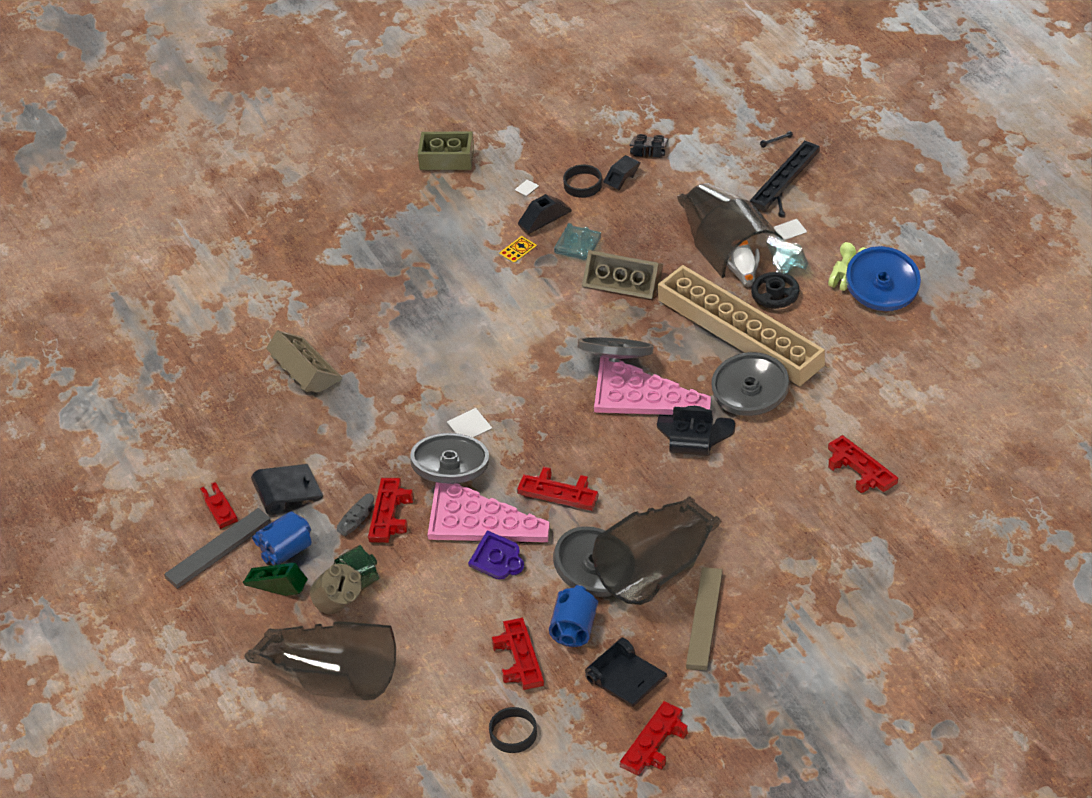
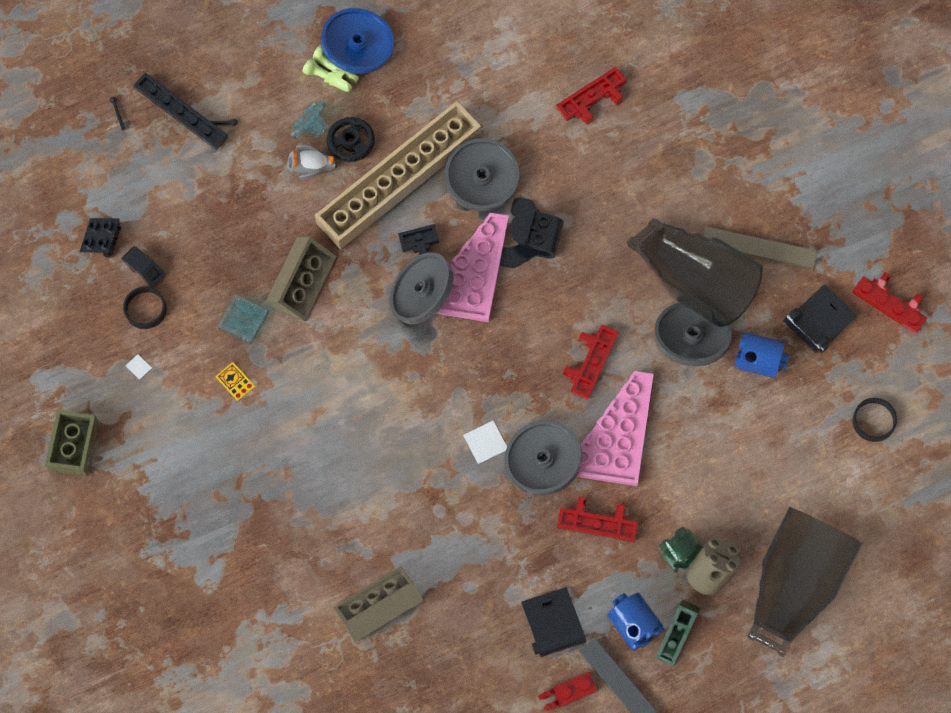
camera: 85 degrees left, 25 degrees up
dark grey hinge [336,493,374,537] -> none
dark purple plate [468,530,524,579] -> none
red hinge [492,617,544,690] -> none
black slope [518,194,572,234] -> none
clear smoke windscreen [677,183,785,278] -> none
white sticker [768,219,807,242] -> none
none -> black hinge [398,224,439,255]

